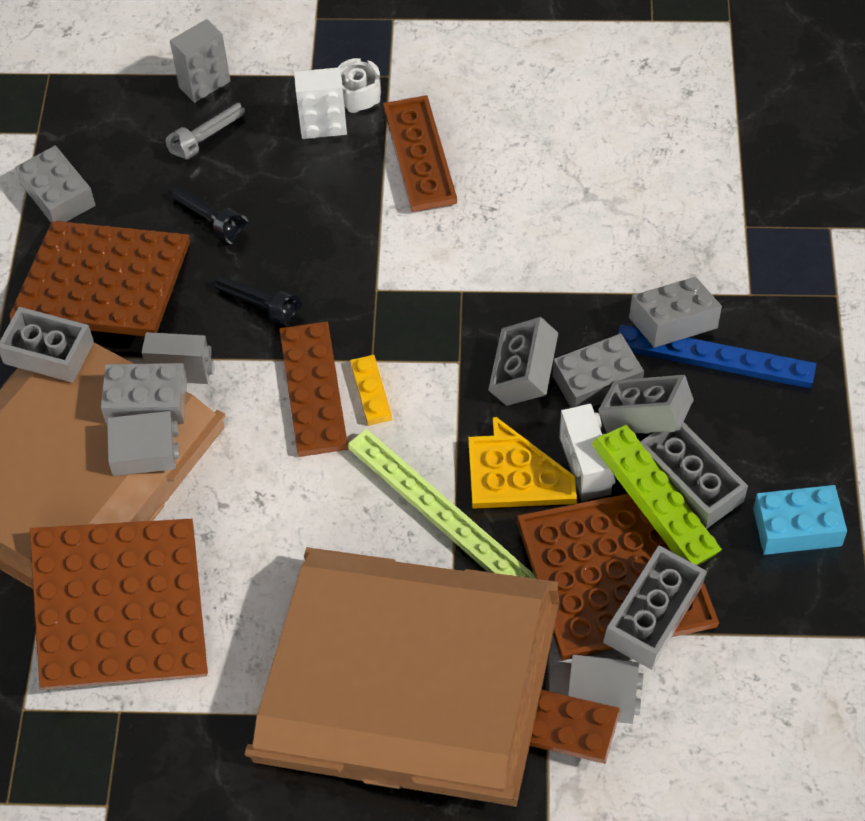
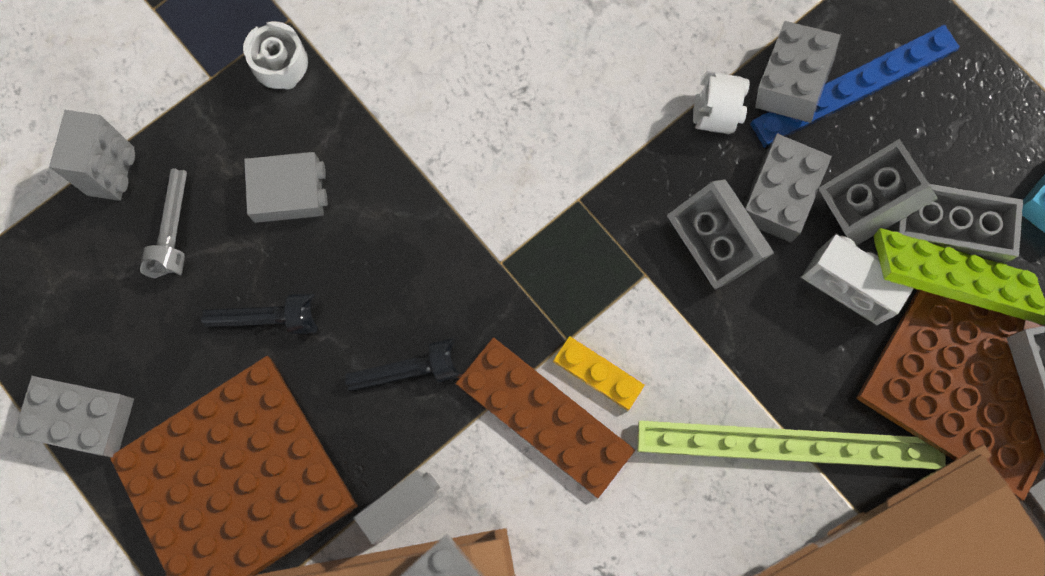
camera: 45 degrees left, 20 degrees up
white brick [294,67,347,139] -> none
dark orange plate [383,95,457,212] -> none
yellow wing [469,417,577,509] -> none
none -> light grey brick [244,152,327,223]
none -> white brick [693,71,749,134]

